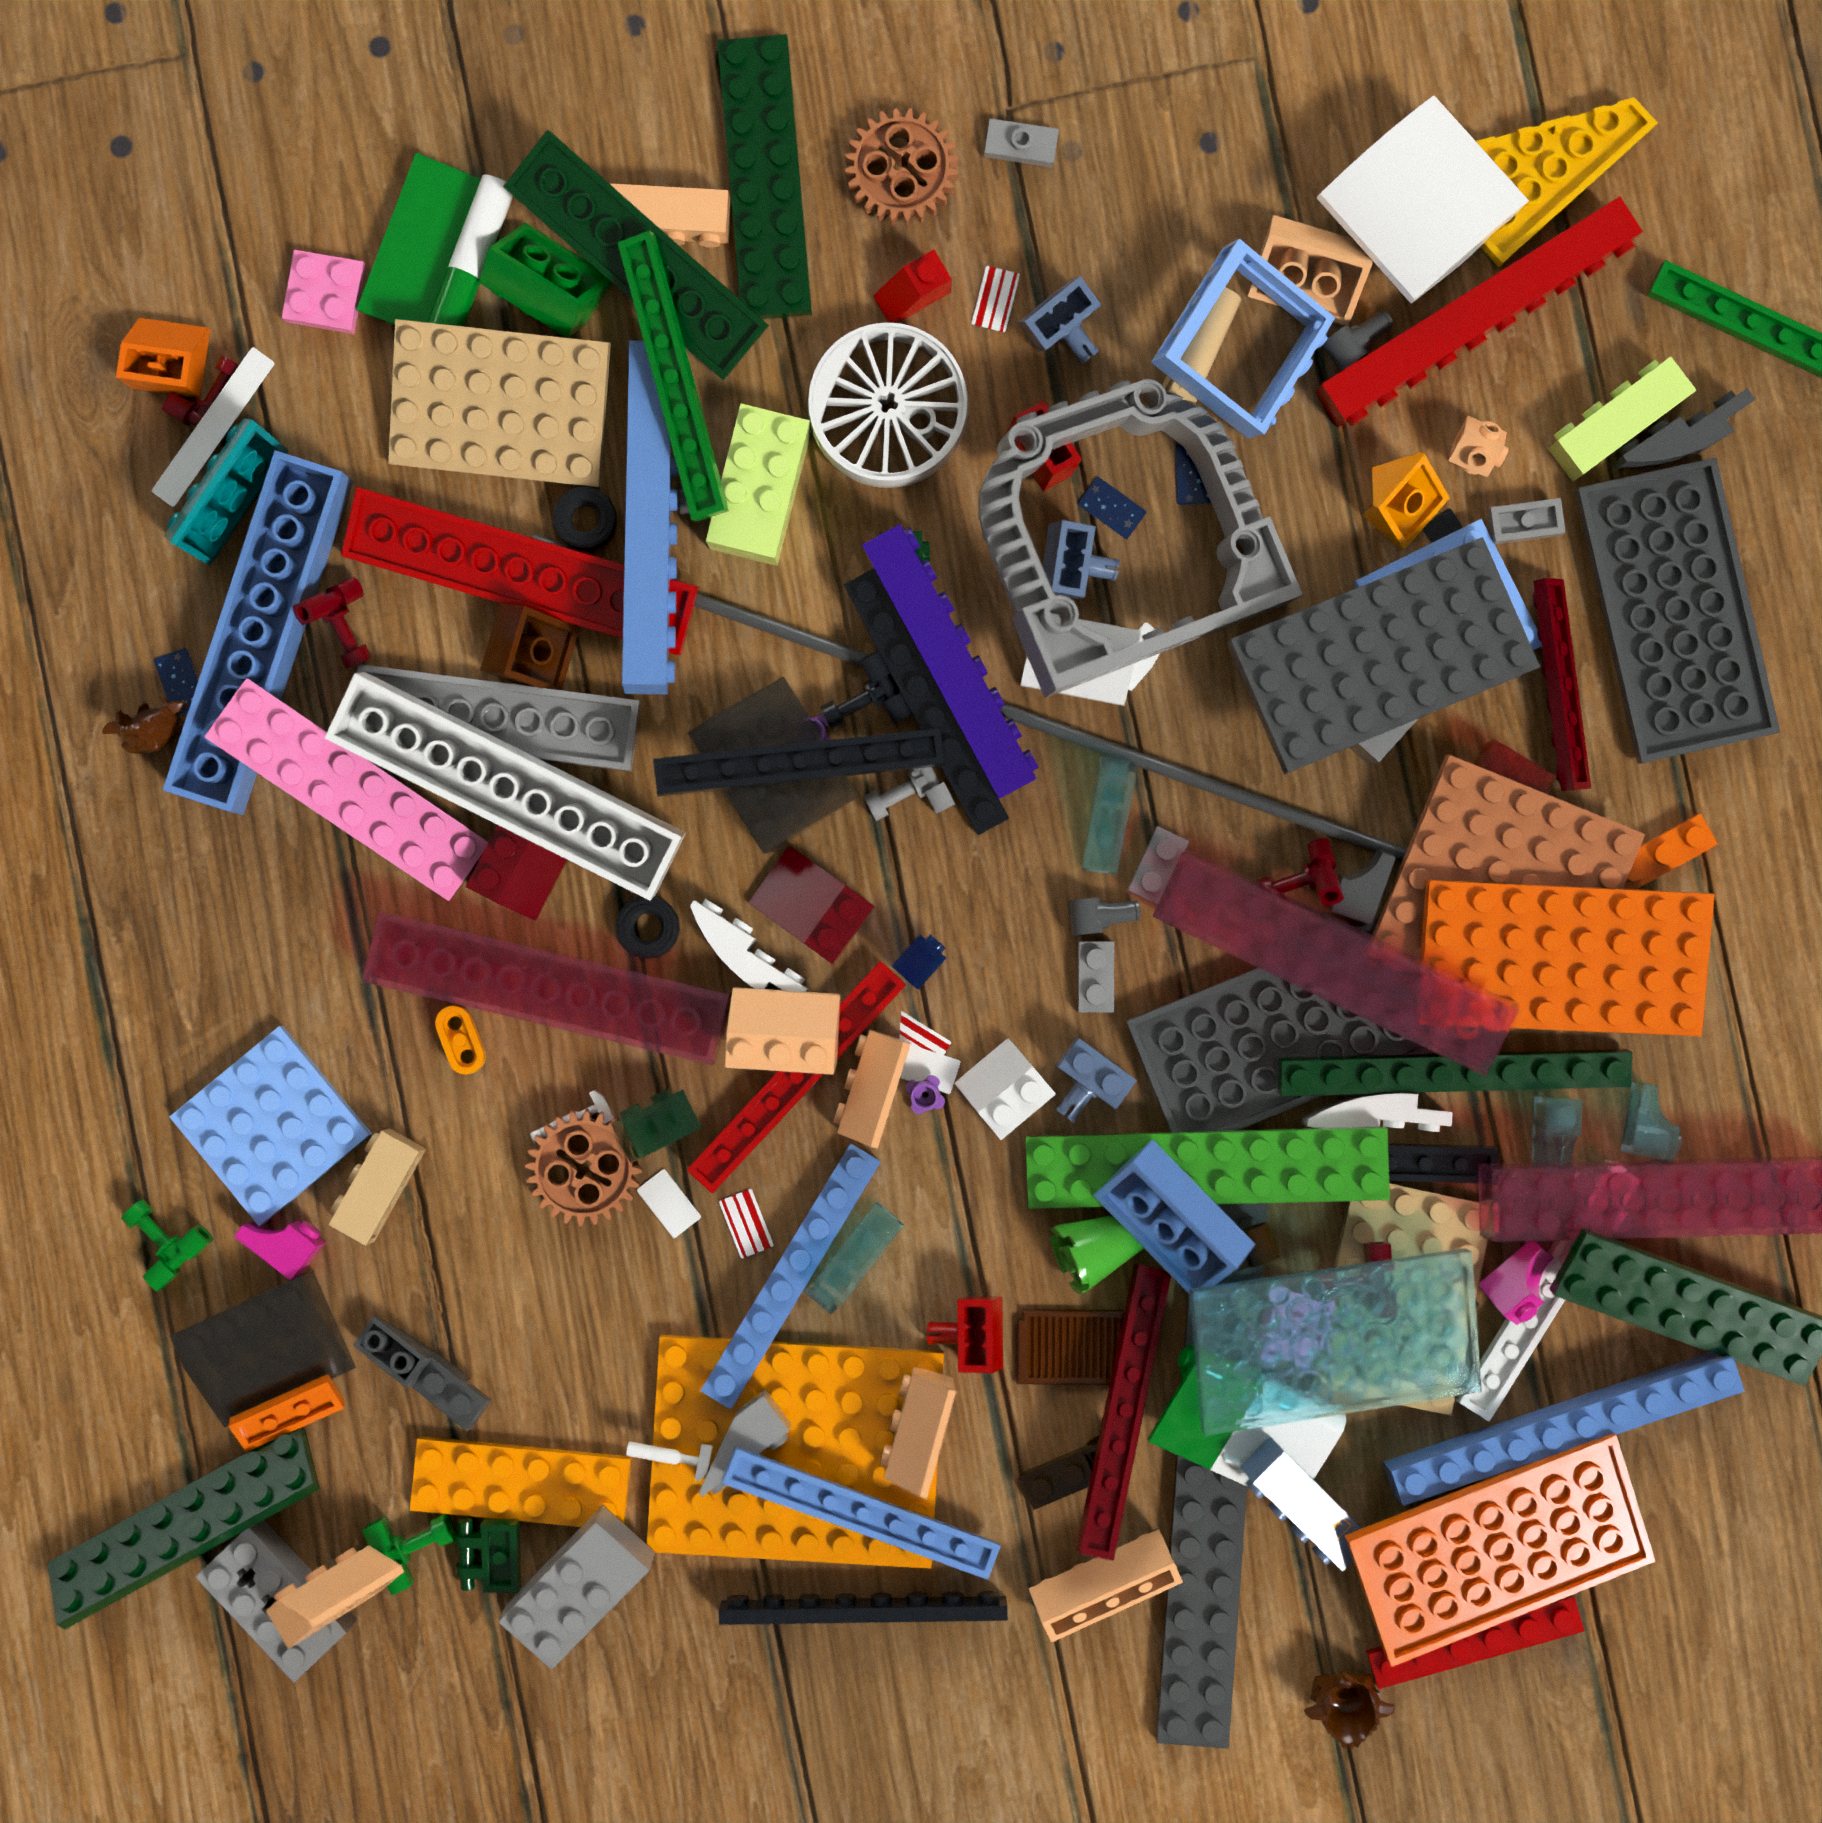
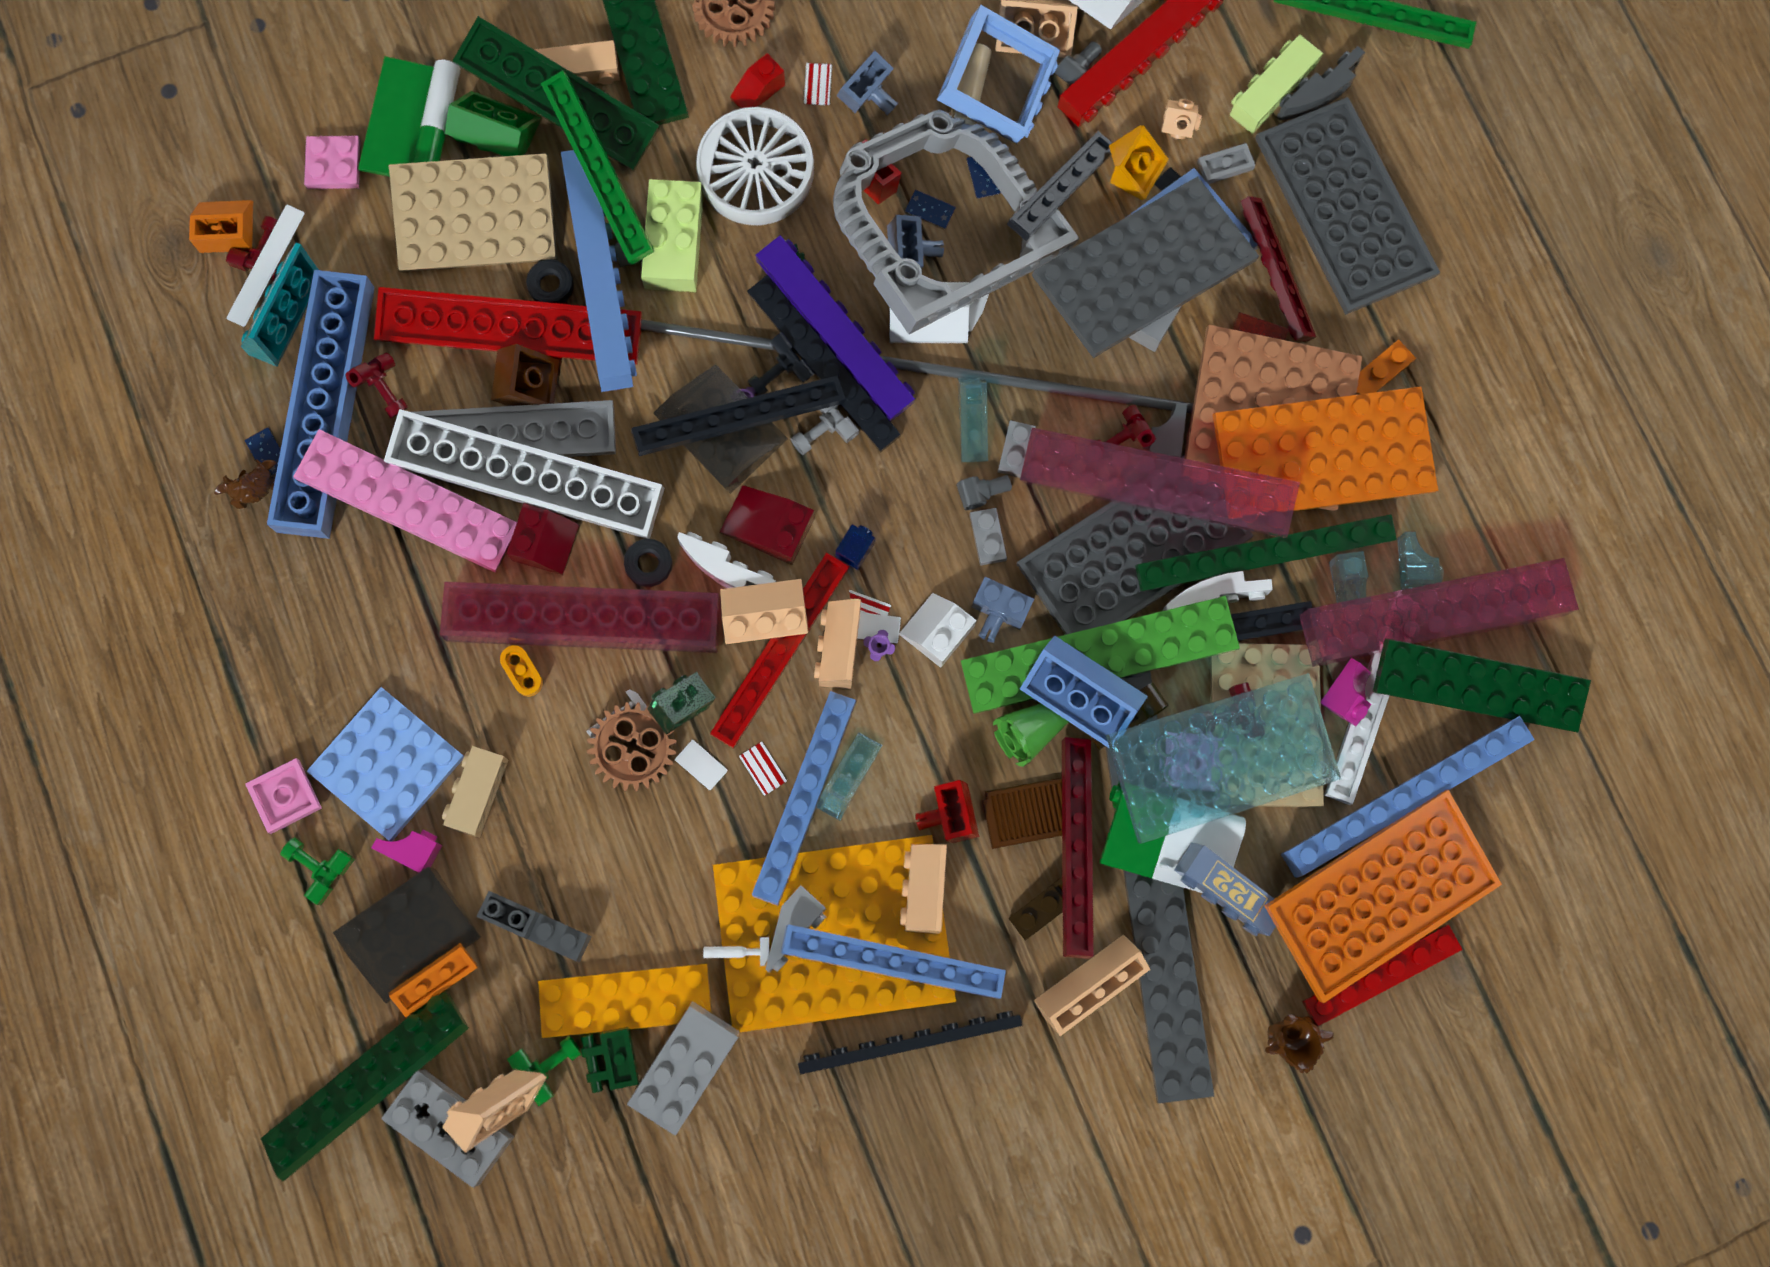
camera: 15 degrees left, 10 degrees down
none -> bright pink plate [245,758,322,834]
none -> black tile [1007,131,1112,241]

